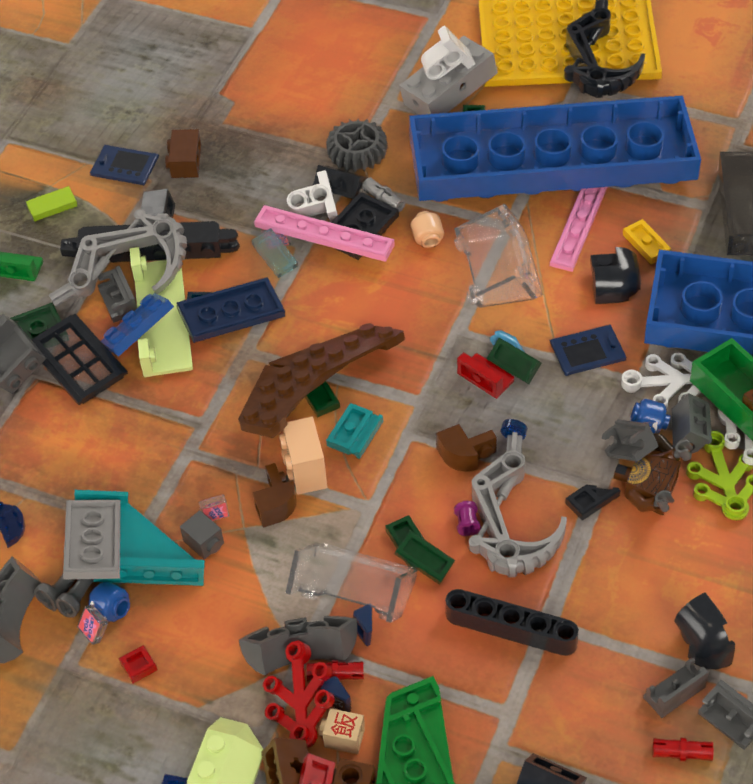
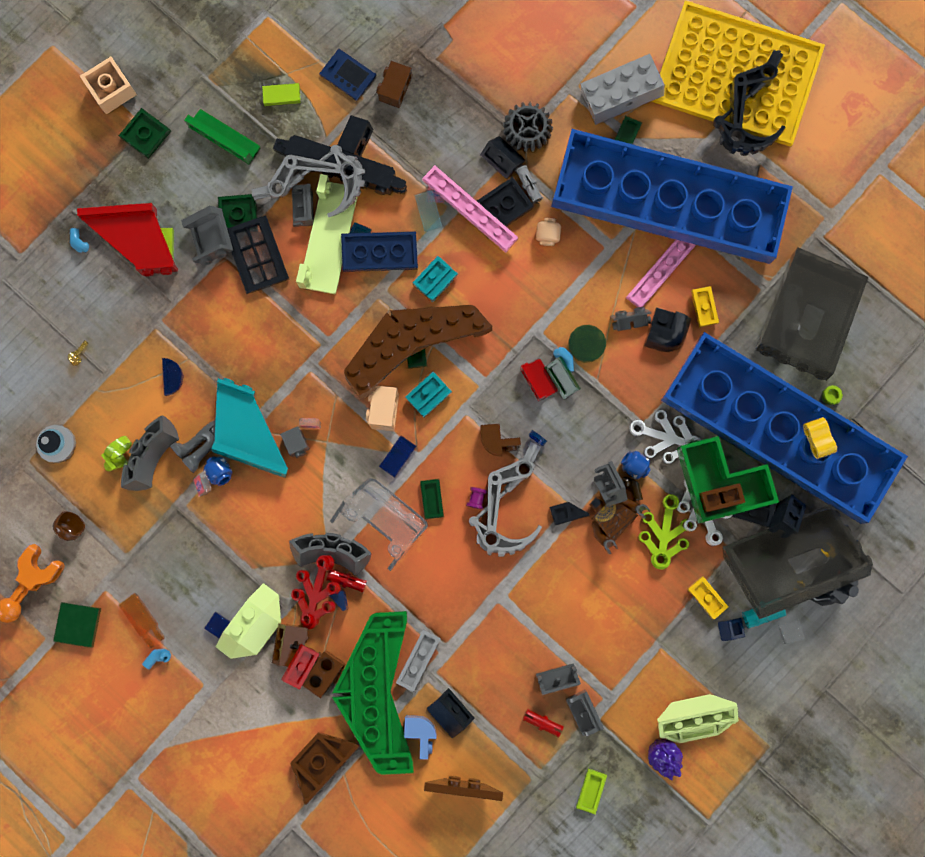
camera: 20 degrees right, 30 degrees up
light grey tile [63,500,120,580] -> none
blue plate [101,293,174,357] -> none
red tile [119,645,157,684] -> none
reddish brown brick [253,463,297,528] -> none
white tile [287,170,338,223] -> none
tan brick [319,708,365,754] -> none
dark blue slope [353,603,372,646] -> none
dark green tile [394,530,455,584] -> none
white tile [421,25,475,80] -> none
black beam [445,589,579,656] -> none
clear windscreen [454,204,543,308] -> none
dark blue container [550,324,627,376] -> none
dark grey hinge [671,393,712,454] -> none
black brick [674,592,735,670] -> none
none -> clear blue tile [379,436,417,478]
none -> light grey plate [396,629,441,692]
none -> teal plate [412,256,458,302]
none -> clear green tile [568,325,606,363]
none -> dark grey hinge [610,307,651,331]

